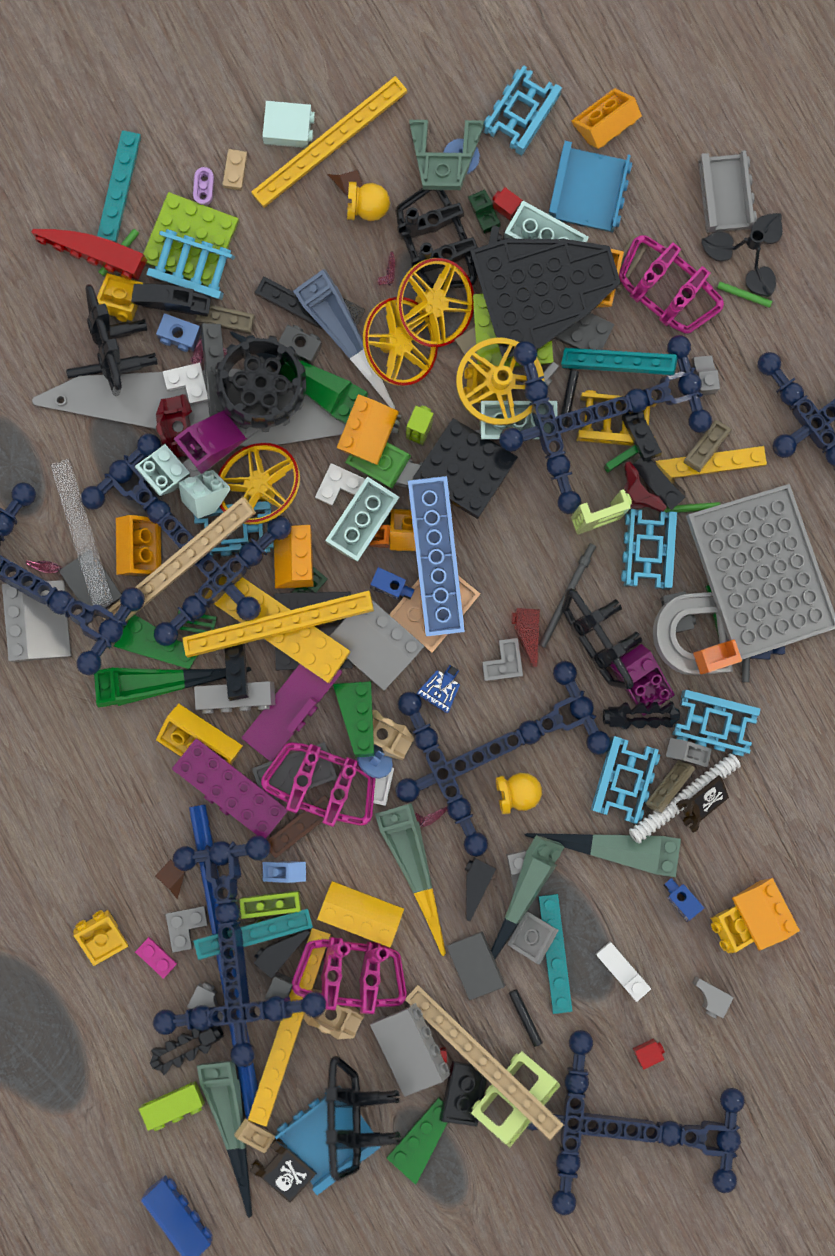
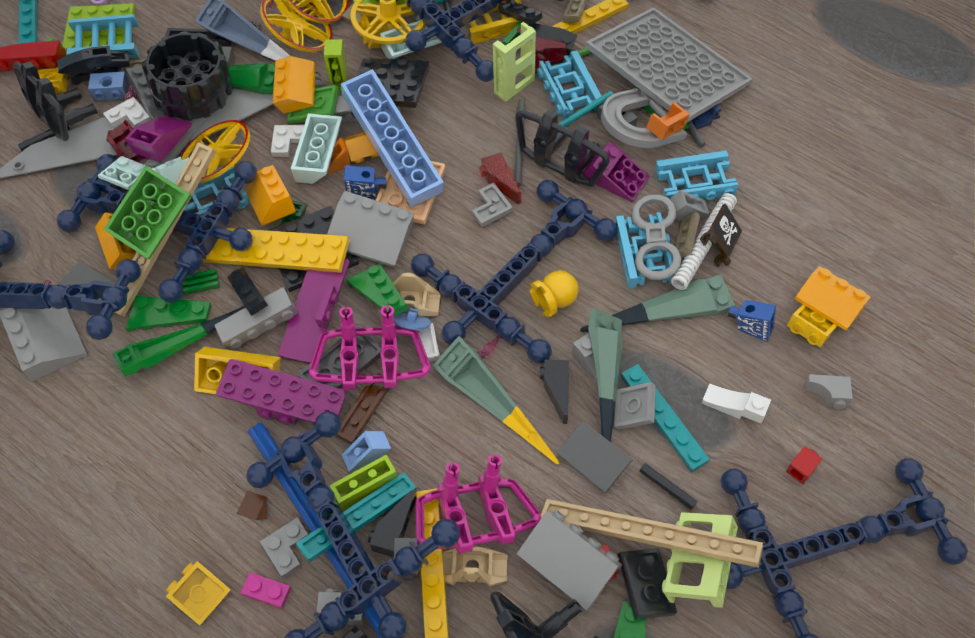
camera: 10 degrees left, 25 degrees down
clear plate [50,459,113,606] -> none
yellow plate [183,591,374,657] -> none
yellow slope [317,881,404,947] -> none
torso [417,665,460,713] -> none
black sword [603,701,680,729] -> none
none -> bright green slope [103,165,191,259]
none -> teal bar [556,91,613,133]
none -> light grey bar [632,194,681,280]

